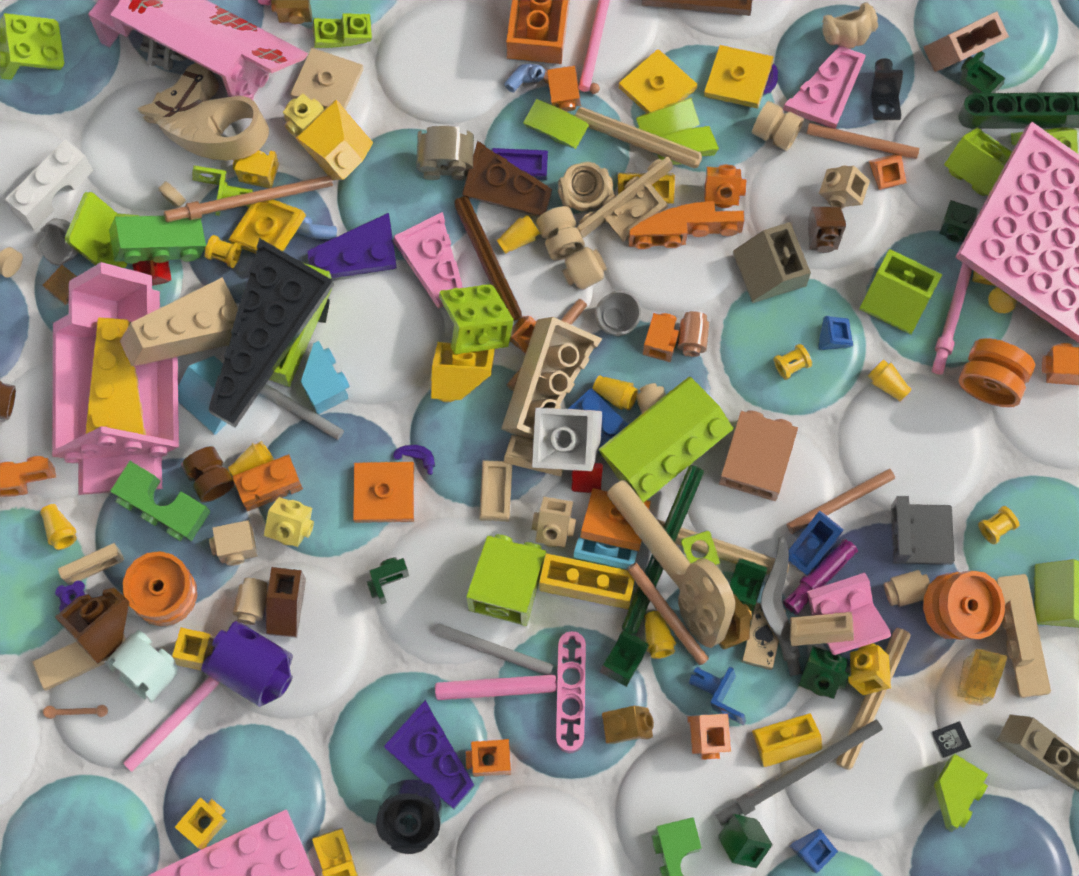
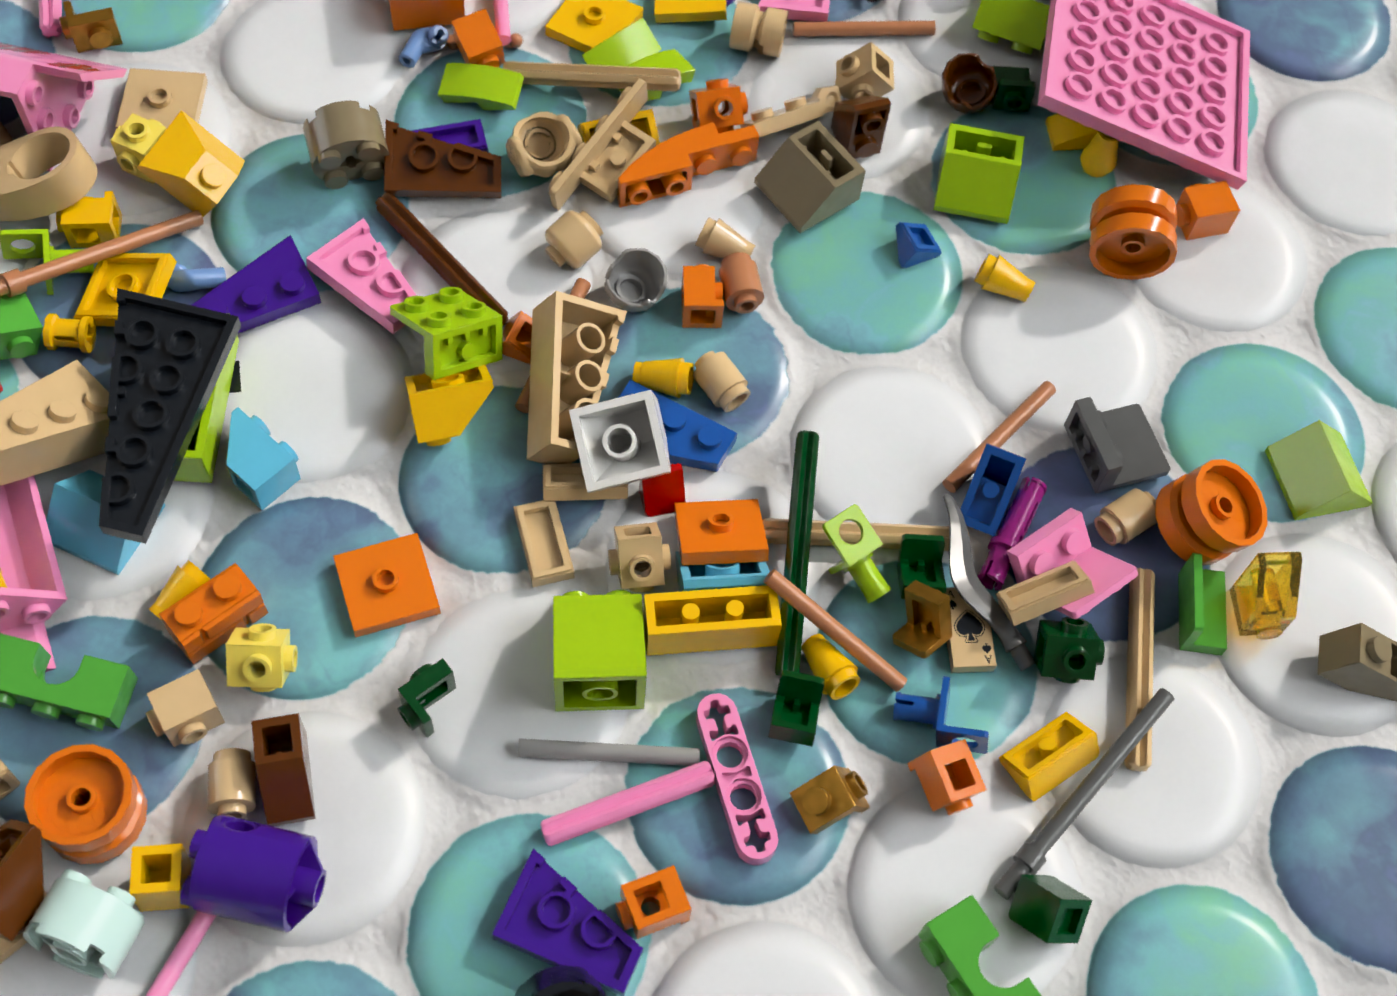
camera: 25 degrees left, 10 degrees down
reddish brown wheel [181,446,235,503] -> none
light grey bar [259,384,344,440] -> none
lime slope [312,13,372,48] -> none
dark purple piece [393,445,435,475] -> none
yellow cone [496,215,540,254] -> none
tan wheel [536,206,585,260] -> none
lime slope [599,377,734,503] -> none
tan piece [607,480,735,648] -> none
nougat brick [719,410,798,501] -> none
yellow bush [773,344,812,380] -> none
blue slope [789,829,838,874] -> none
yellow brick [848,643,891,695] -> none
orange slope [869,154,907,190] -> none
bright pink bar [932,218,976,375] -> none
black sticker [932,721,971,758] -> none
lime slope [934,754,988,832] -> none
yellow bush [978,506,1020,545] -> none
tan bracket [996,574,1051,698] -> none
none -> tan cone [695,217,756,258]
none -> tan hinge [740,86,842,138]
none -> reddish brown hair [942,53,998,114]
none -> bright green panel [1178,553,1227,656]

